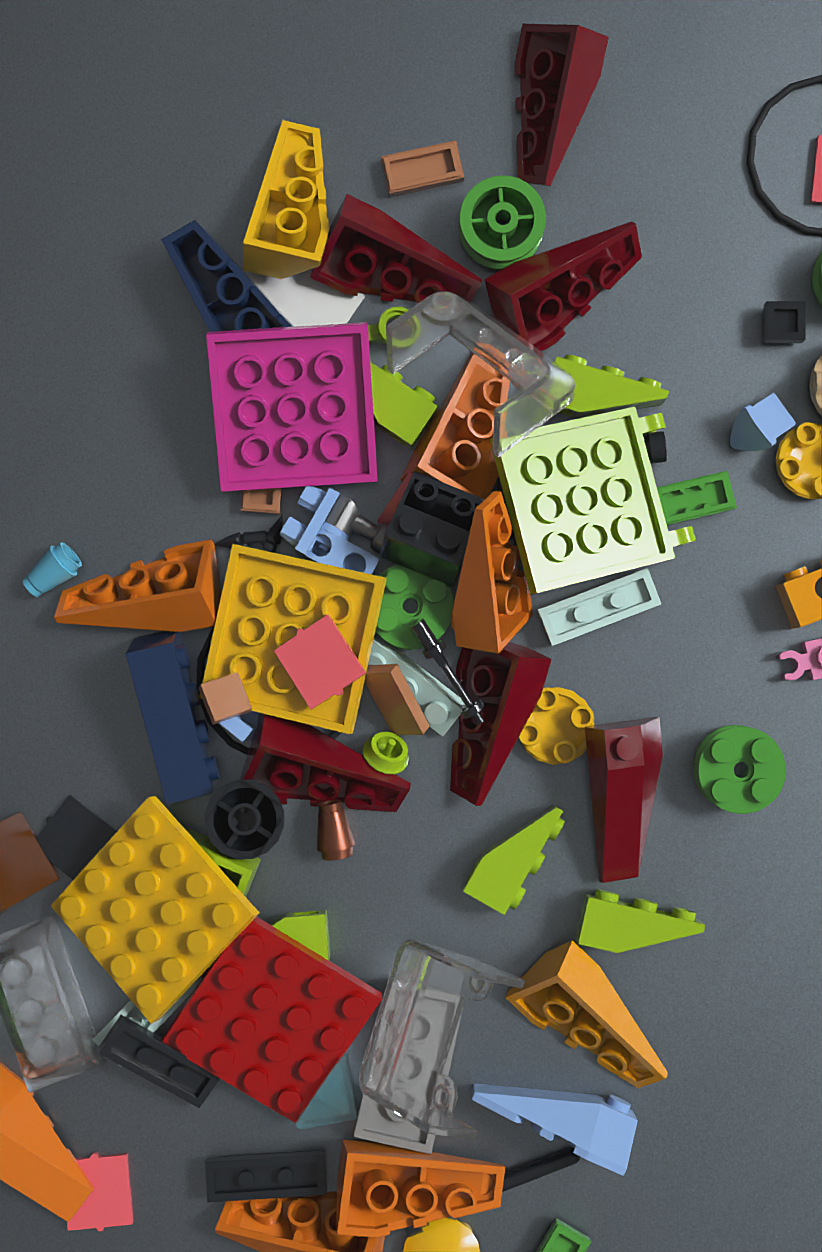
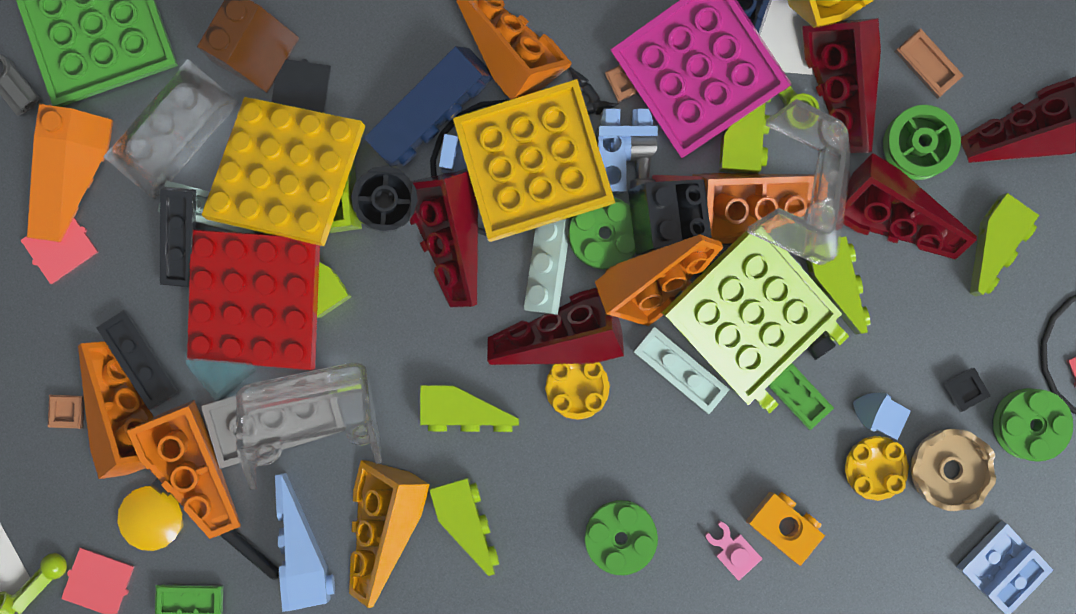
camera: 50 degrees right, 0 degrees up
nougat tile [199,672,252,725] -> none
coral piece [274,614,366,709] -> none
copper cone [317,800,356,861] -> none
lime hat [362,732,409,774] -> none
nougat tile [364,664,430,735] -> none
black piece [410,619,484,724] -> none
dark red wedge [585,717,663,883] -> none
none -> lime slope [970,193,1040,297]

